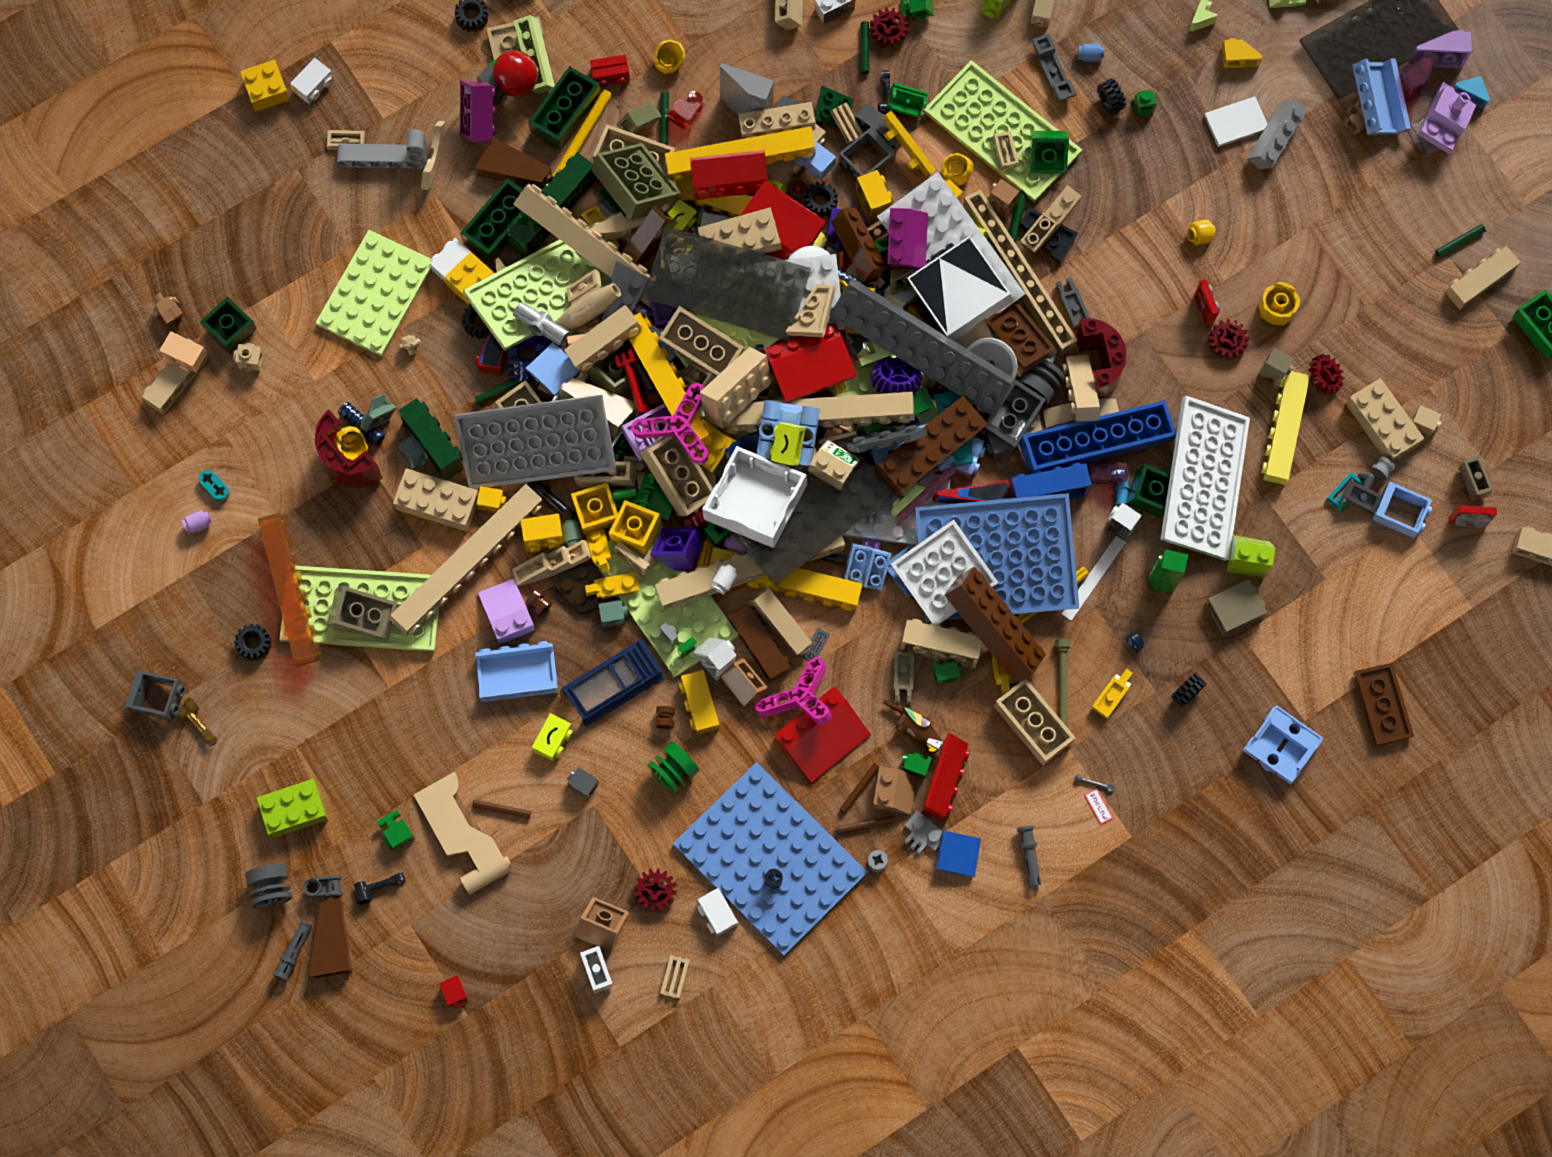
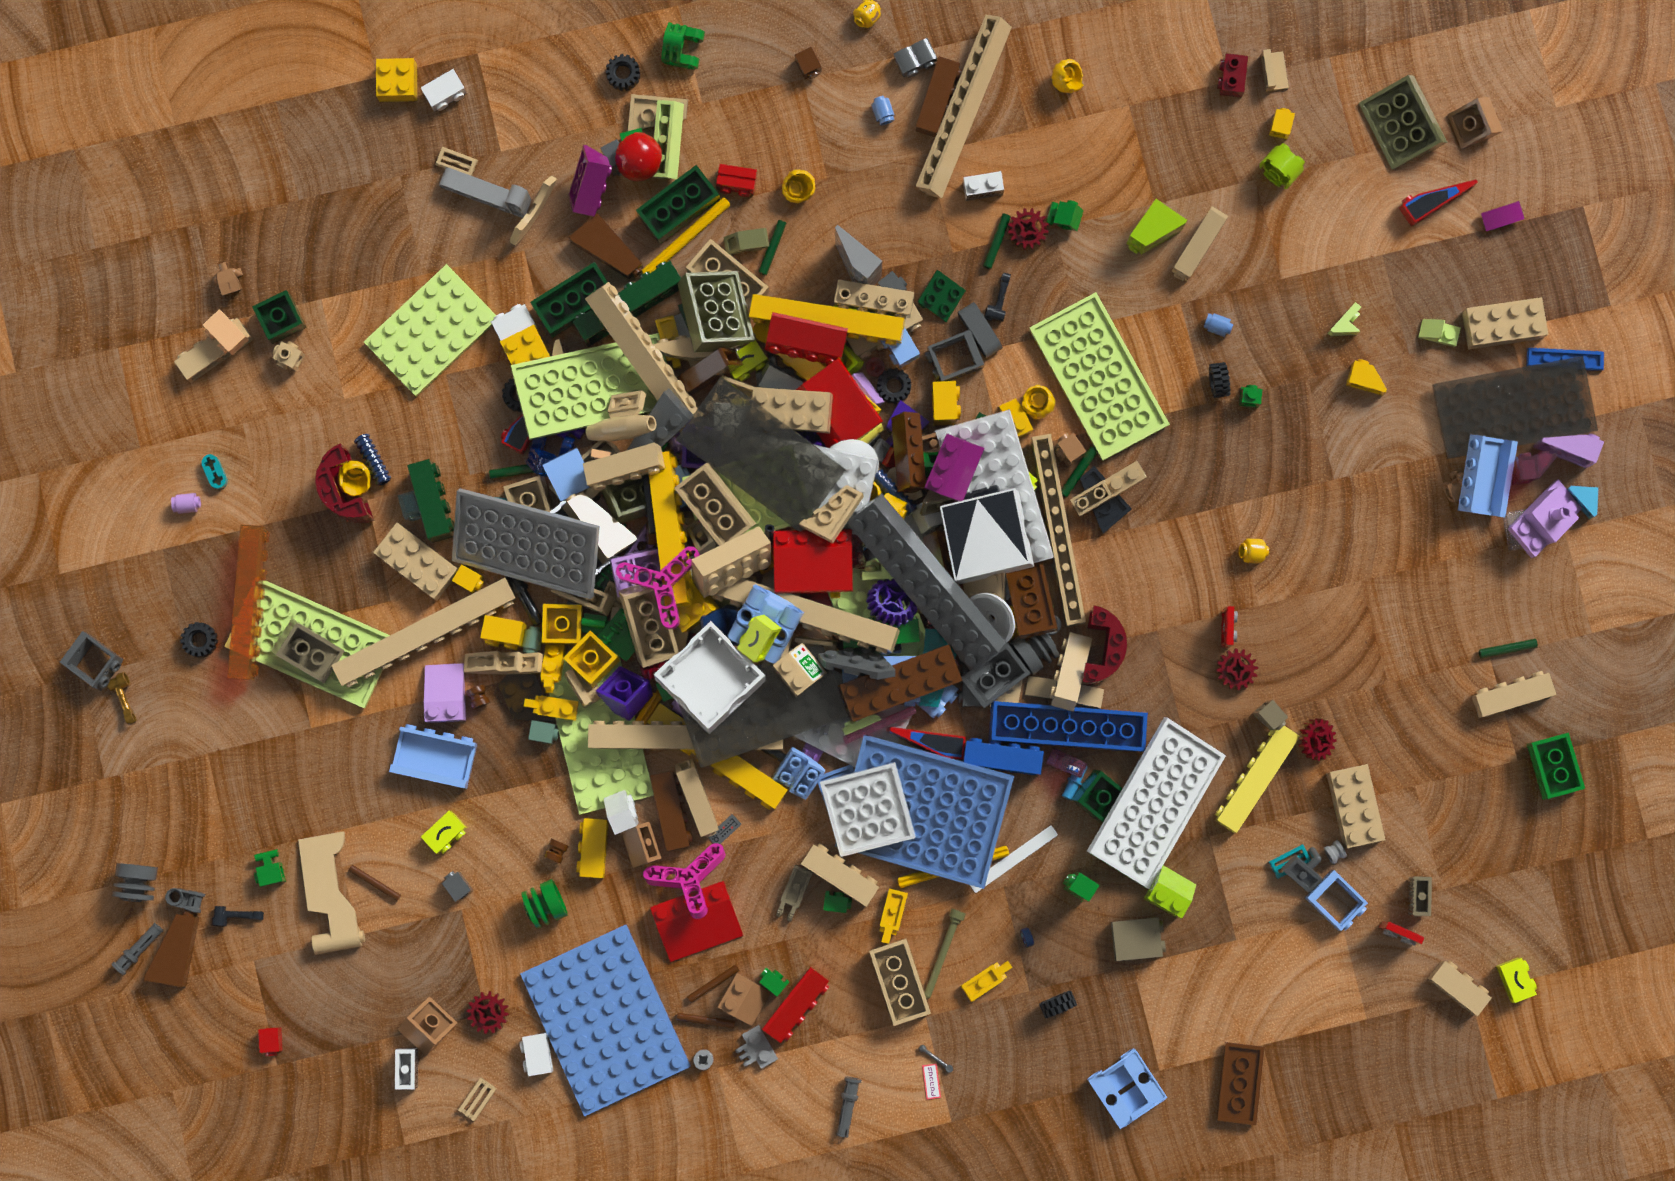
camera: 25 degrees right, 10 degrees up
lime brick [257,779,328,839] -> none
sand green slope [361,394,397,432] -> none
tan plant [399,335,421,355] -> none
light grey piece [513,302,569,346] -> none
dark blue piece [561,639,665,727] -> none
red hinge [614,349,650,415] -> none
light grey plate [659,622,679,646] -> none
clear red brick [666,91,705,129] -> none
green tile [677,636,697,658] -> none
white brick [711,564,738,594] -> none
black bush [765,868,783,889] -> none
tan tile [830,102,863,144] -> none
yellow hinge [881,111,936,177] -> none
reddish brown animal [883,700,943,754] -> none
green hinge [887,82,928,119] -> none
blue tile [936,830,981,878] -> none
reddish brown brick [944,566,1046,684] -> none
tan tile [992,131,1019,170] -> none
green slope [1029,130,1069,173] -> none
dark grey slope [1032,34,1077,101] -> none
dark grey hinge [1056,277,1090,330] -> none
white brick [1107,503,1141,541] -> none
white tile [1204,97,1267,147] -> none
light grey brick [1247,99,1307,170] -> none
yellow brick [1259,282,1300,326] -> none
tan brick [1412,405,1441,436] -> none

